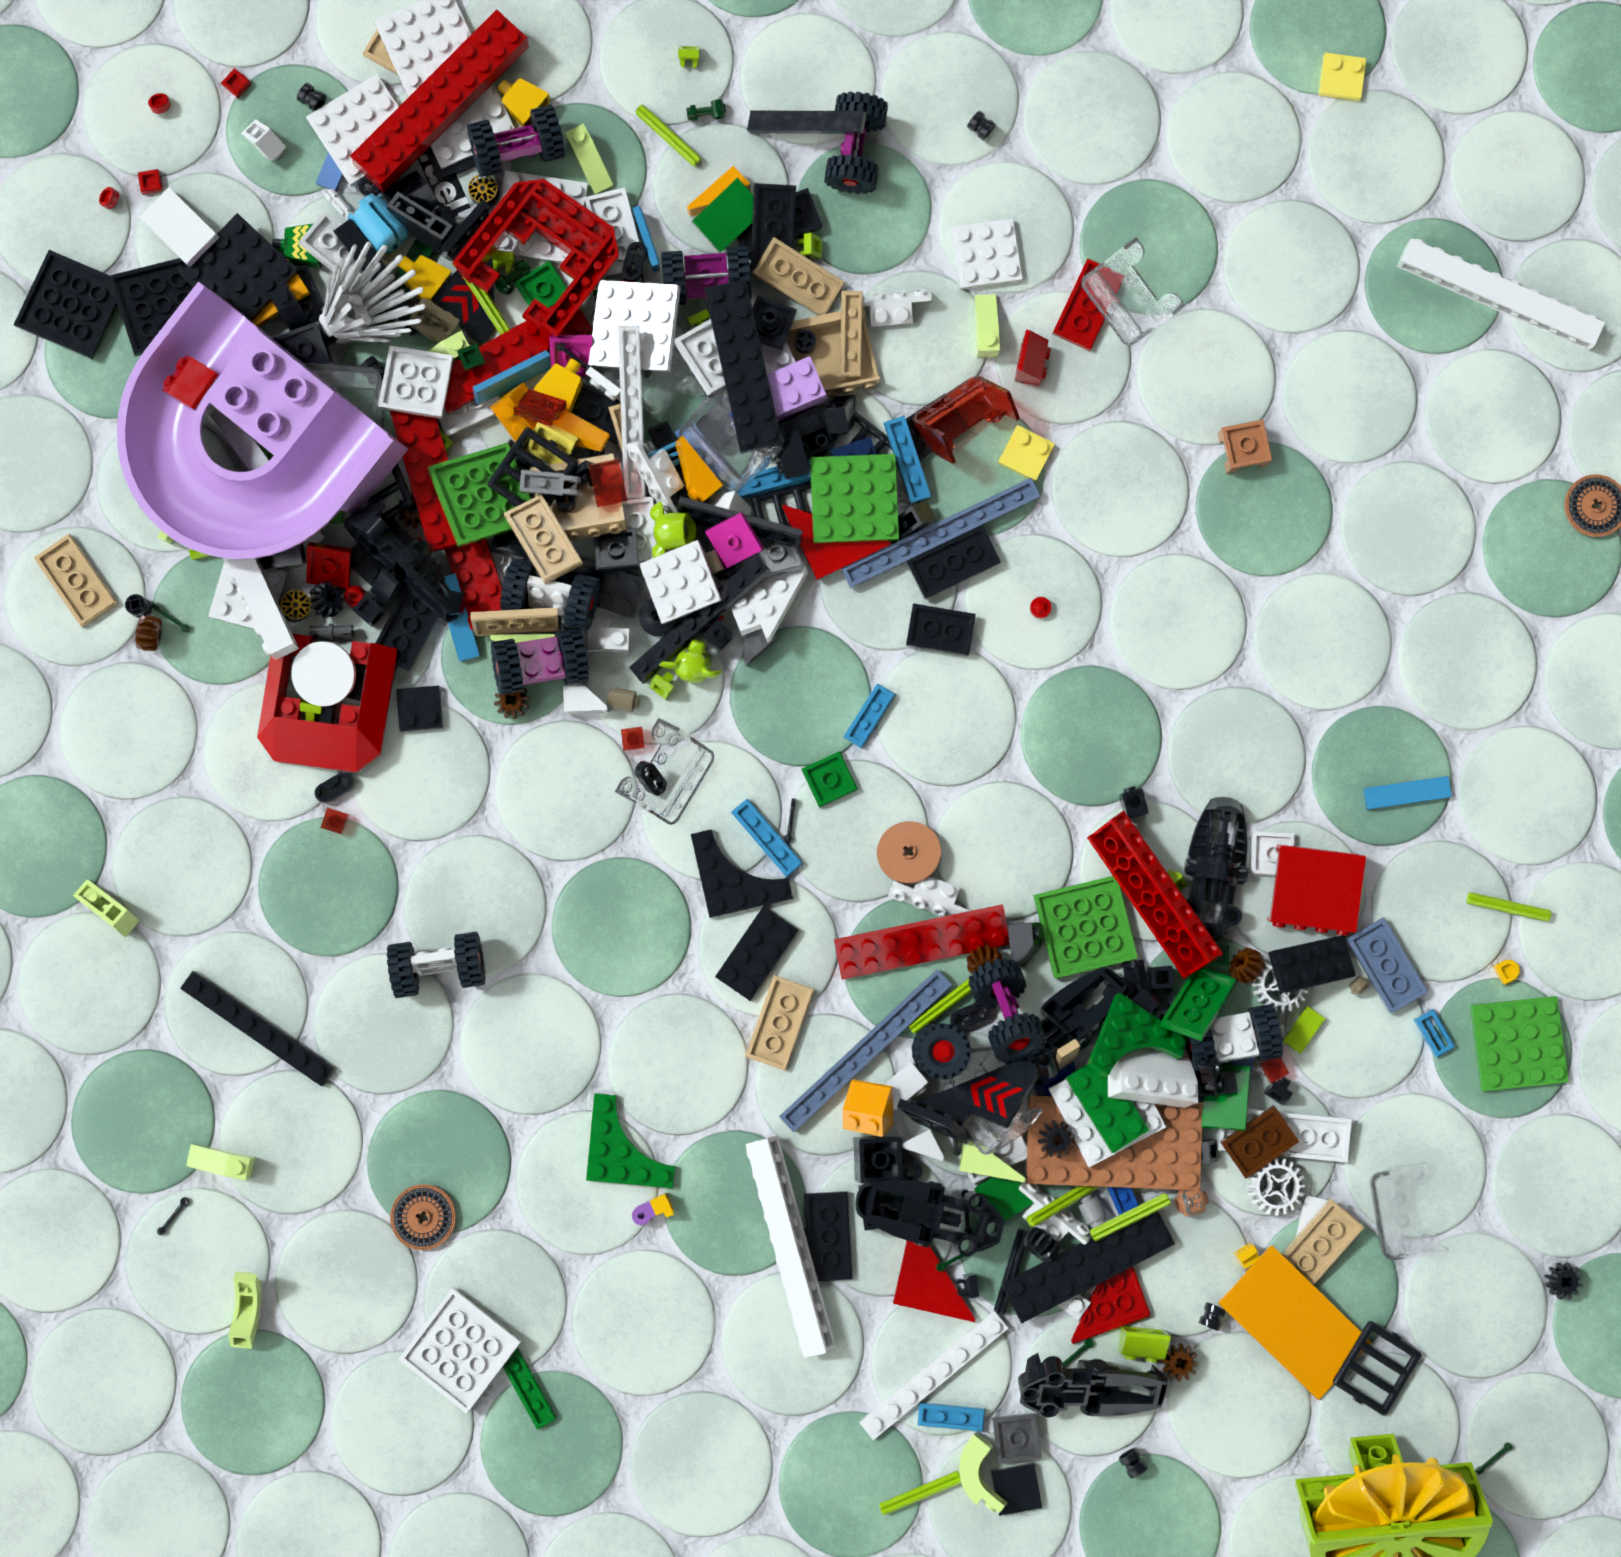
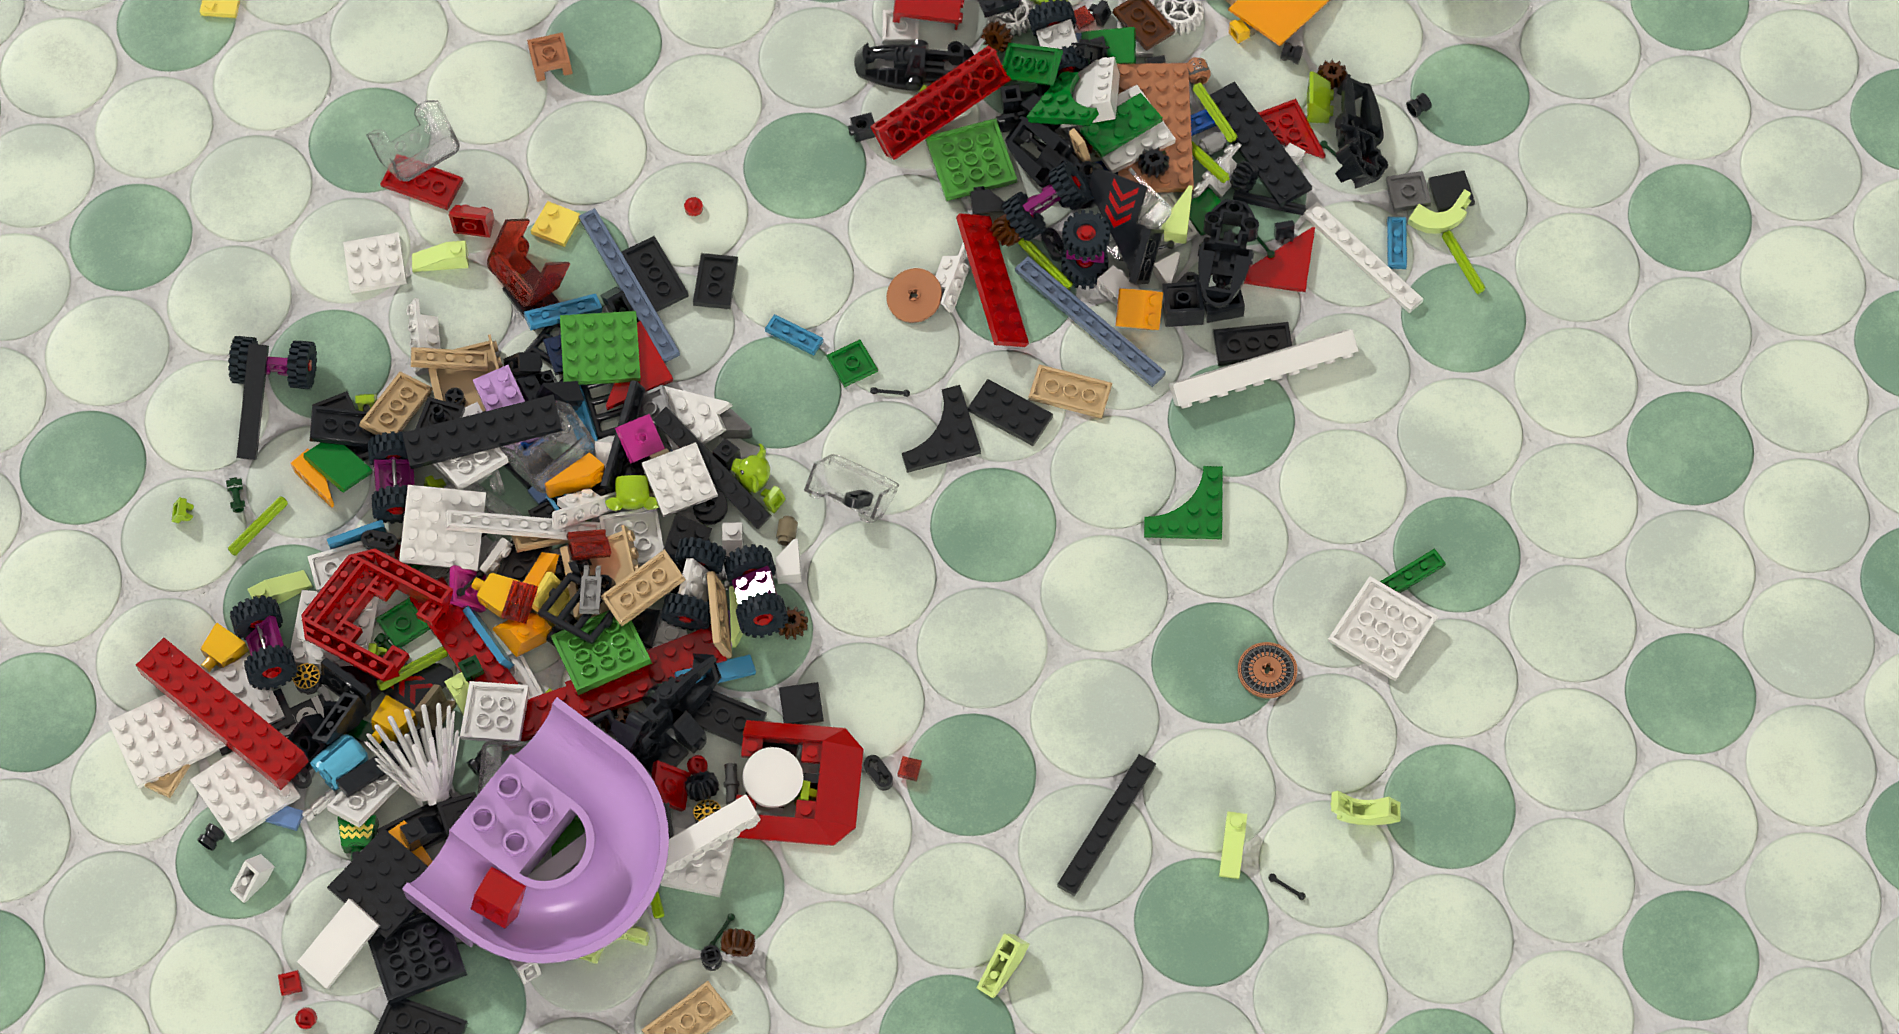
camera: 85 degrees left, 20 degrees down
red tile [148,93,171,114] -> none
red tile [221,68,251,99] -> none
black brick [352,594,386,627] -> none
black plate [387,931,486,998] -> none
black tile [594,528,640,573] -> none
clear red plate [621,727,645,751] -> none
leg [632,1192,675,1225] -> none
dark azure tile [731,799,803,878] -> none
black wheel [967,111,996,141] -> none

